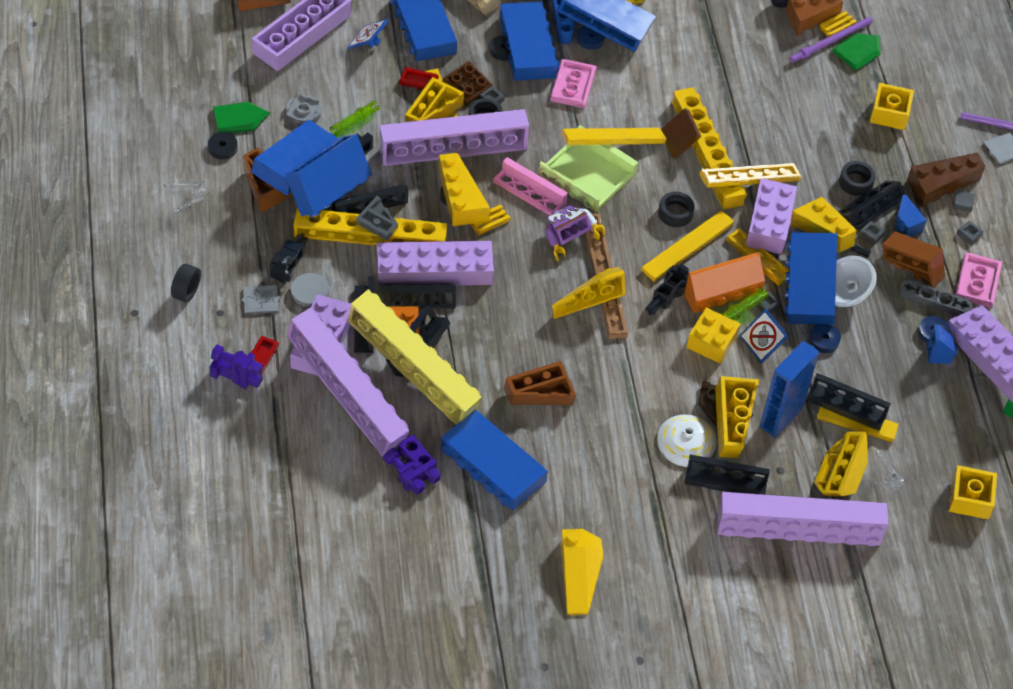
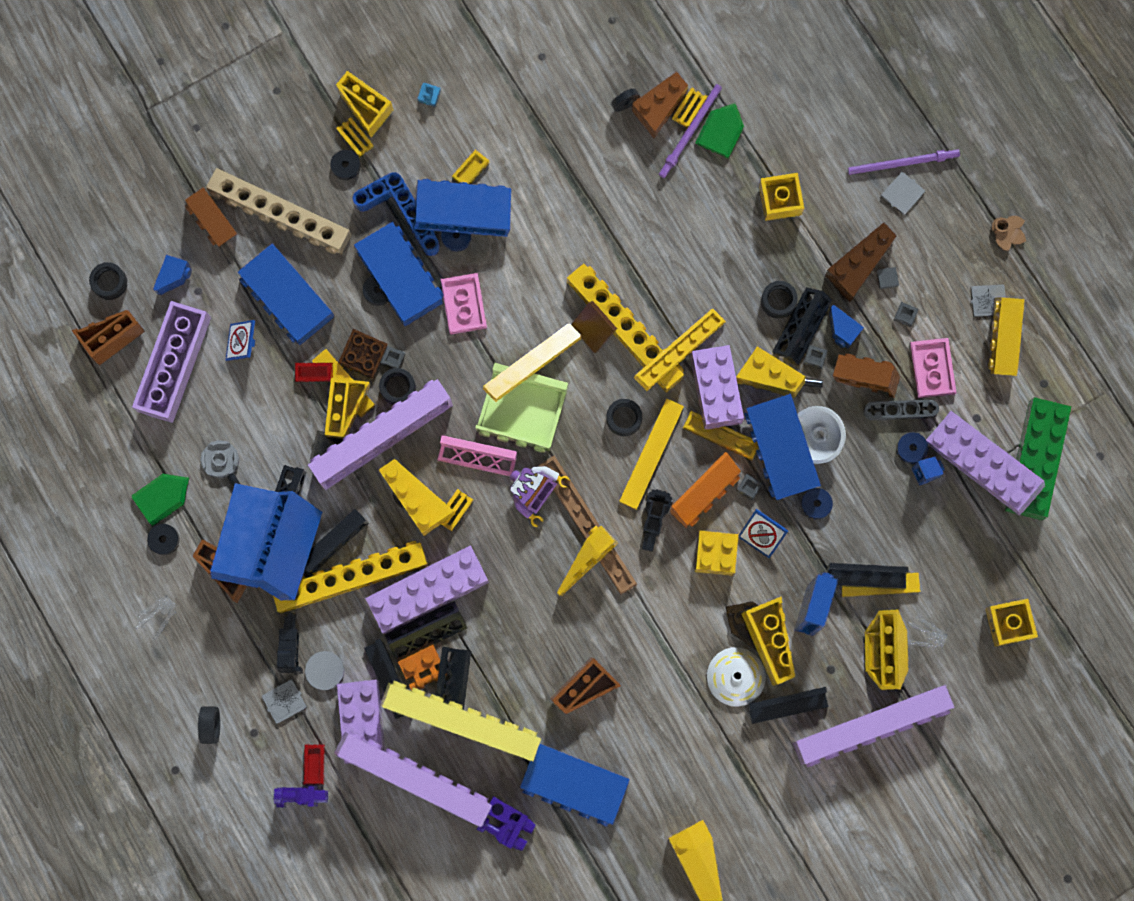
camera: 15 degrees left, 25 degrees up
clear neon green pin [329,100,379,137] -> none
dark grey wing [356,196,398,240] -> none
clear neon green pin [721,287,769,320] -> none

